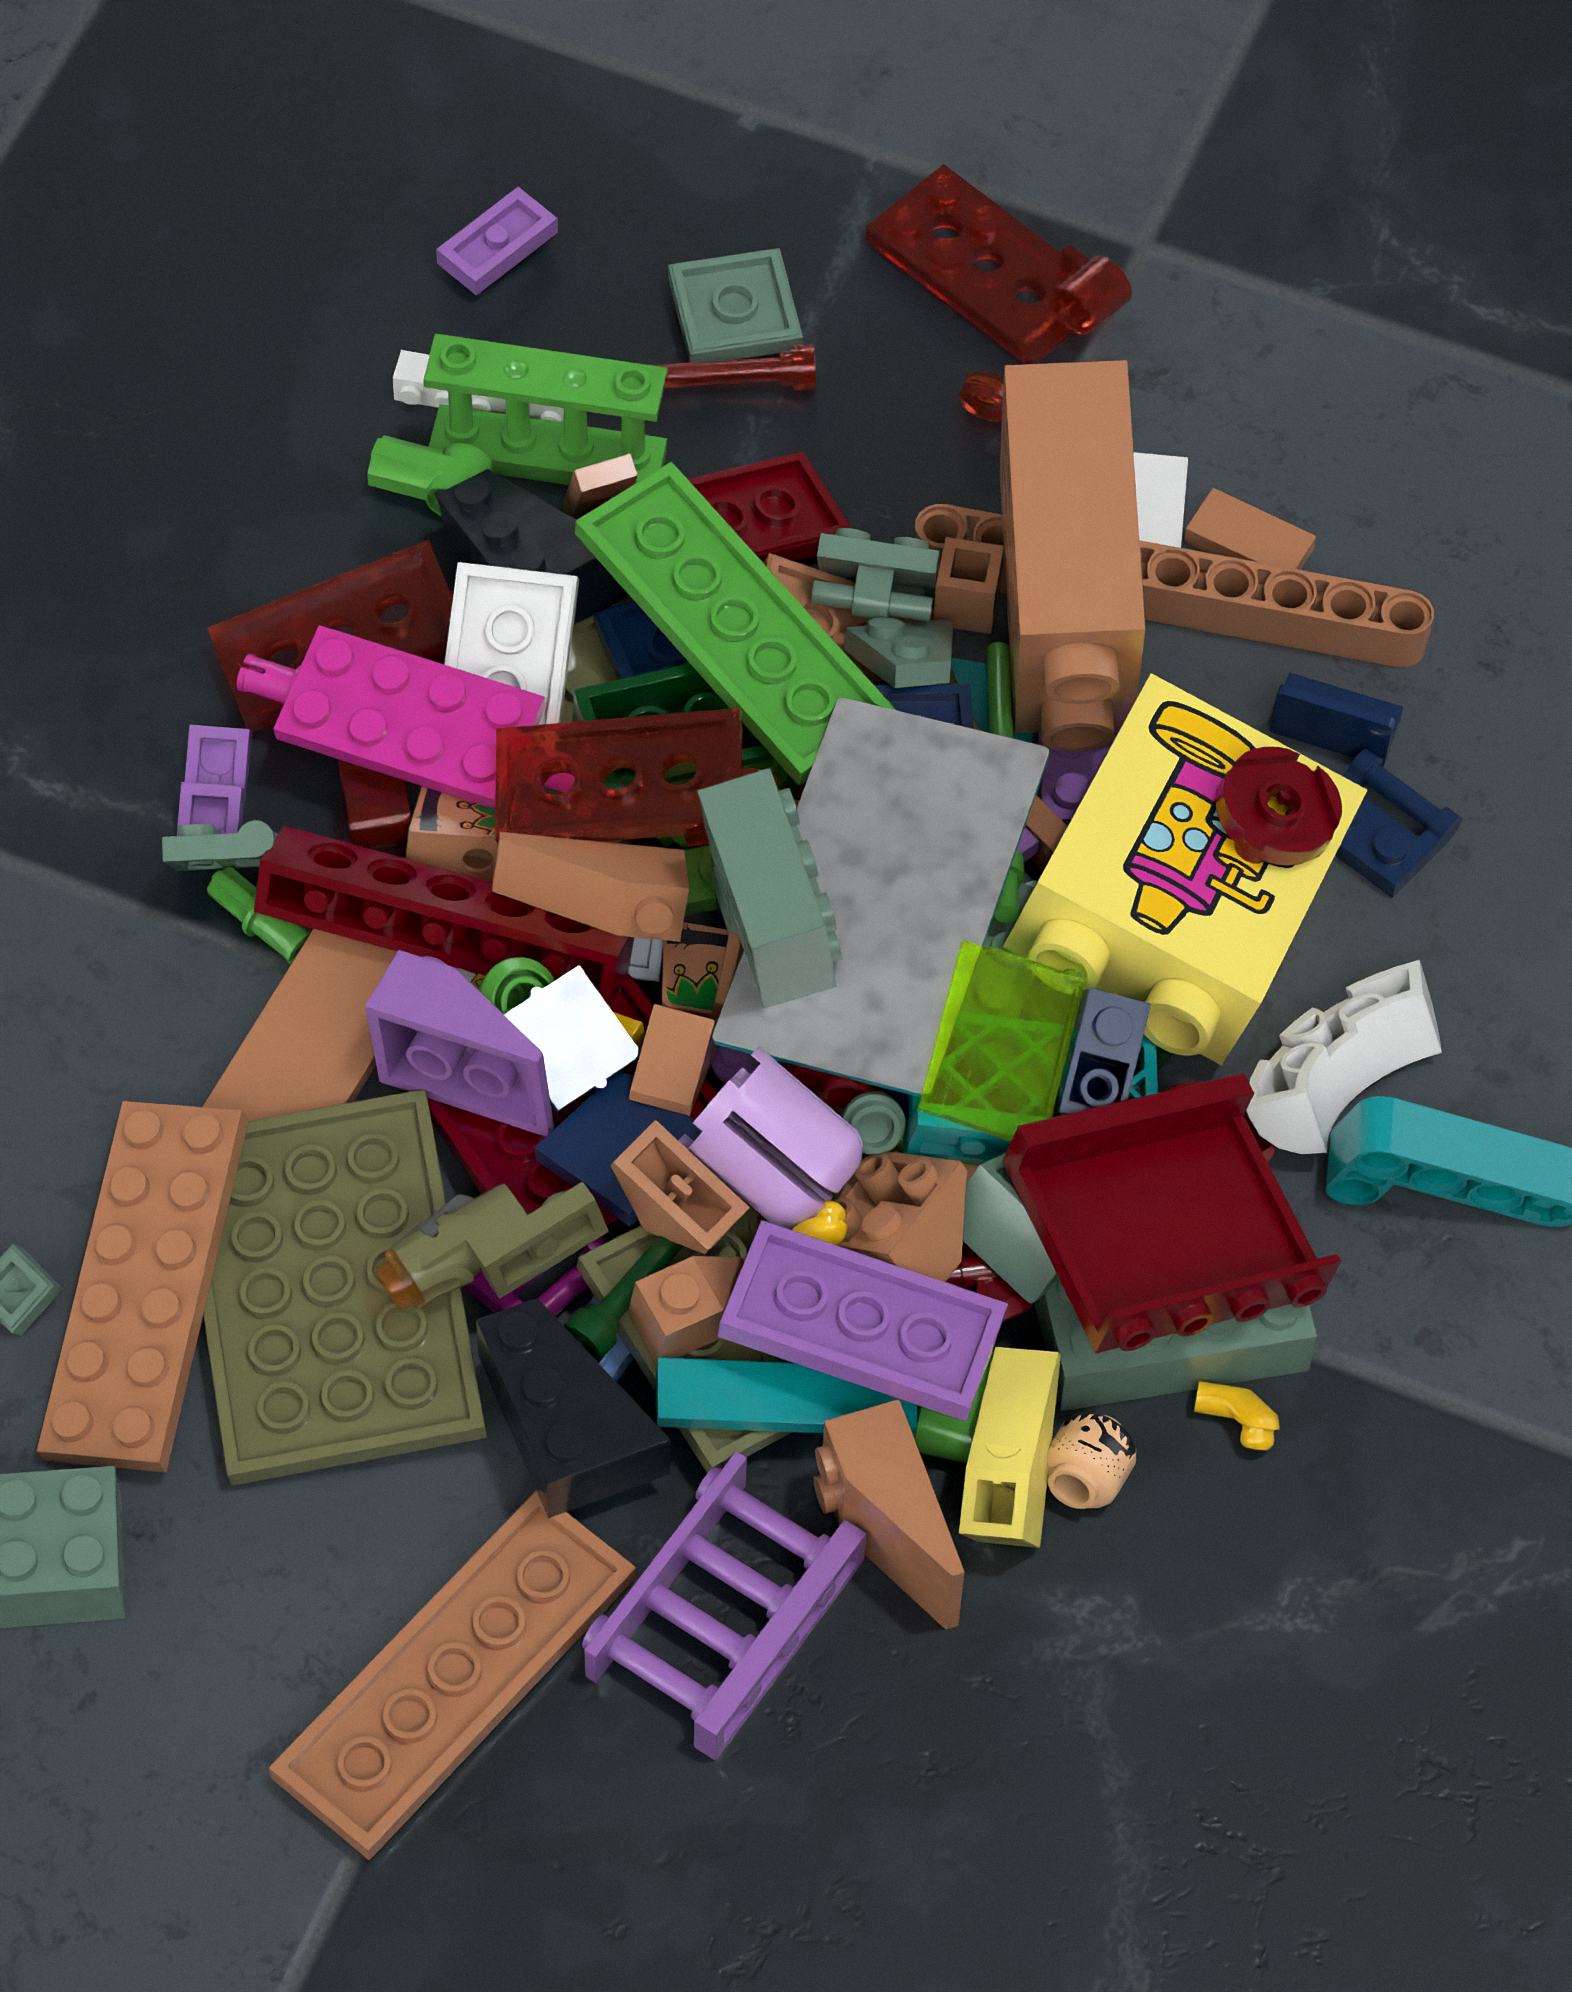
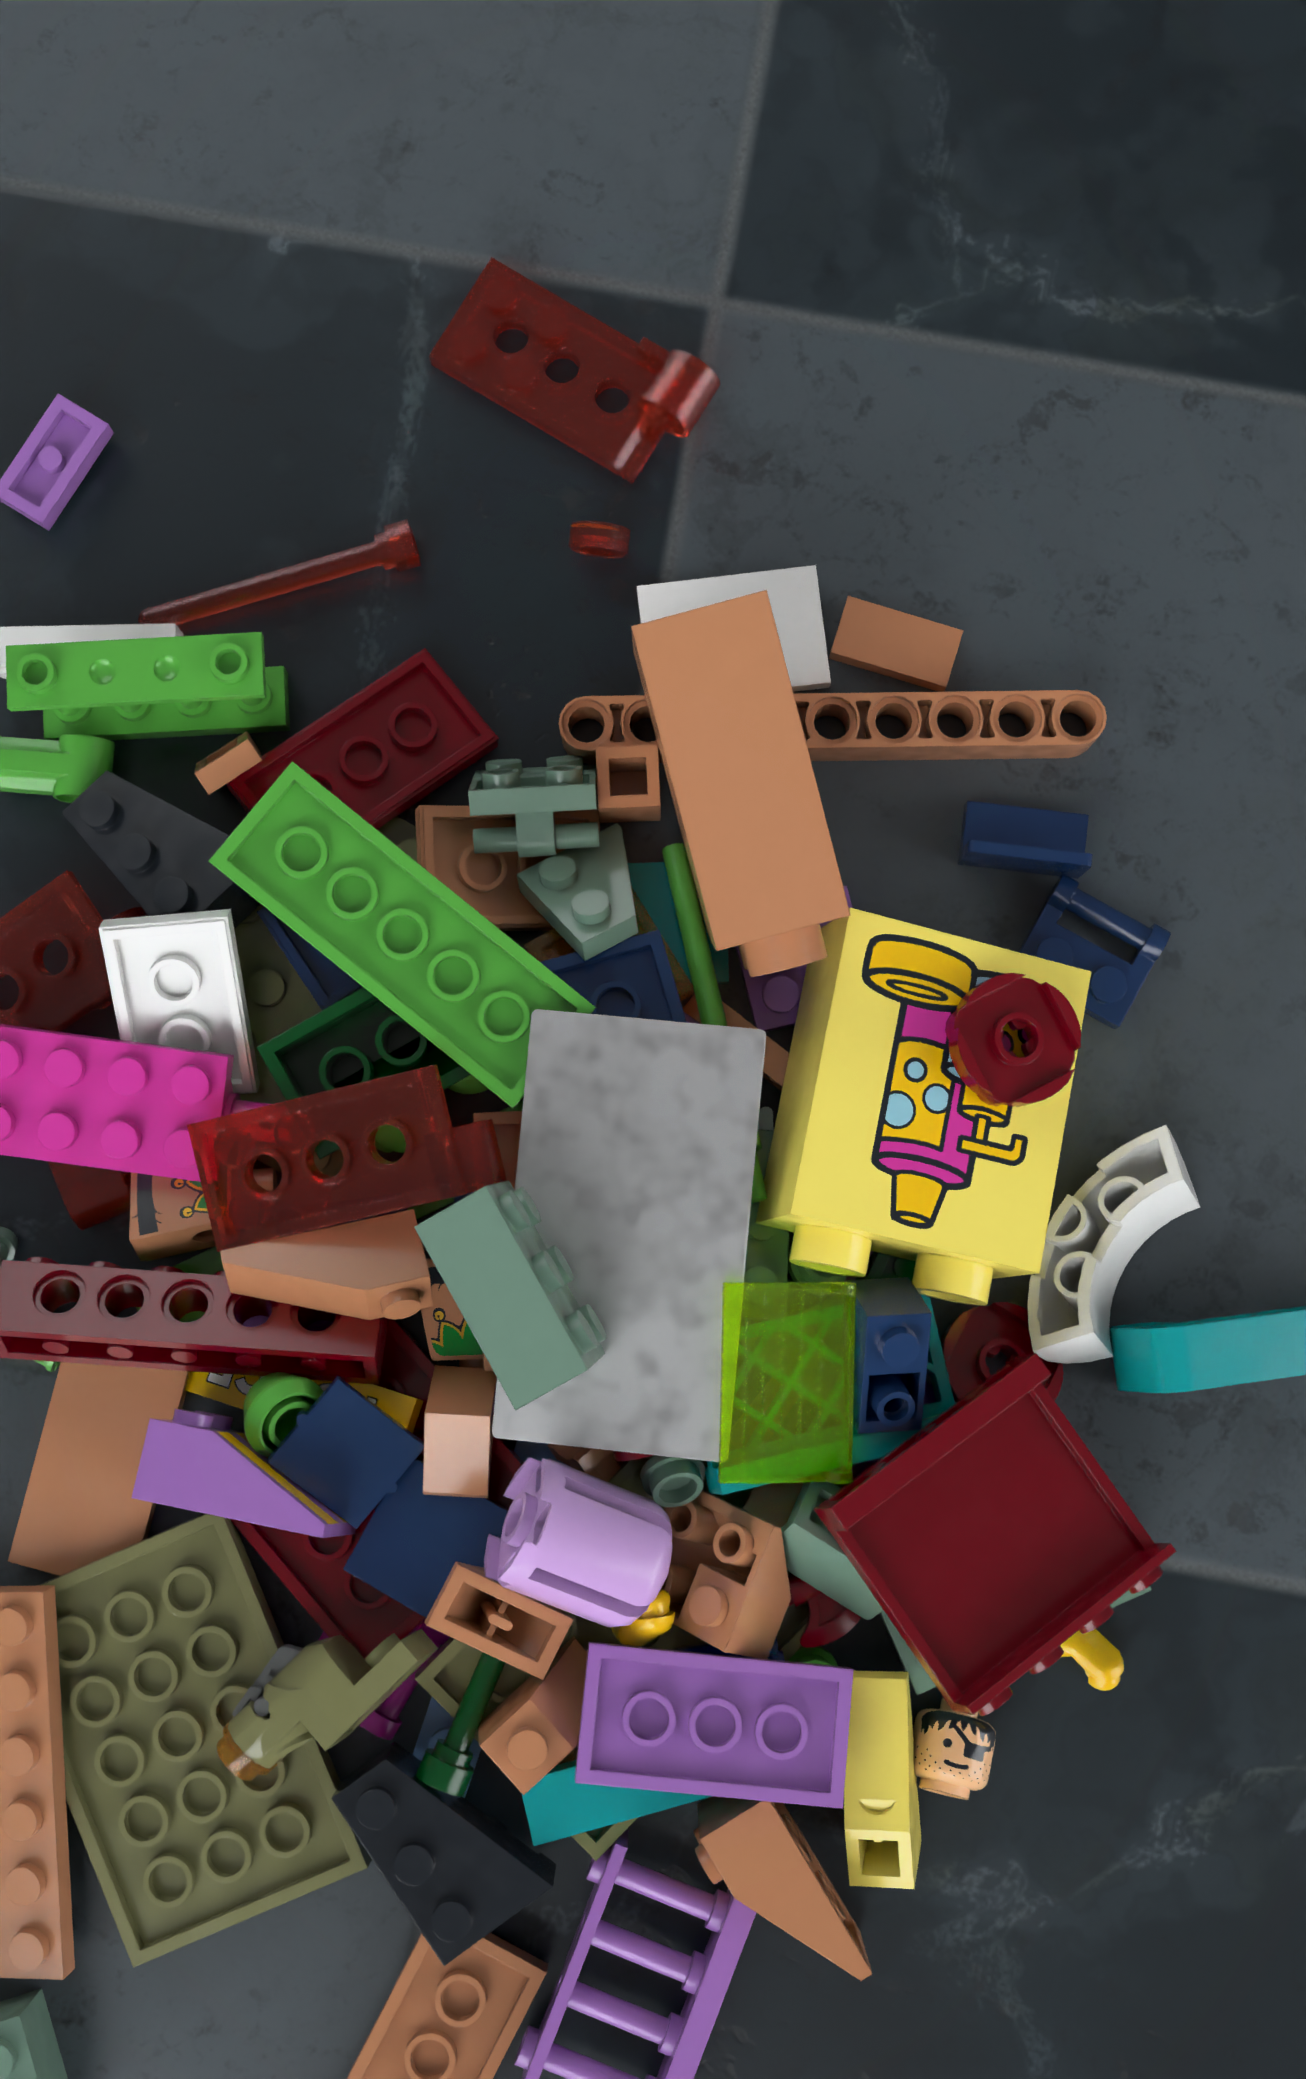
camera: 10 degrees left, 25 degrees up
sand green plate [668,248,803,367] -> none

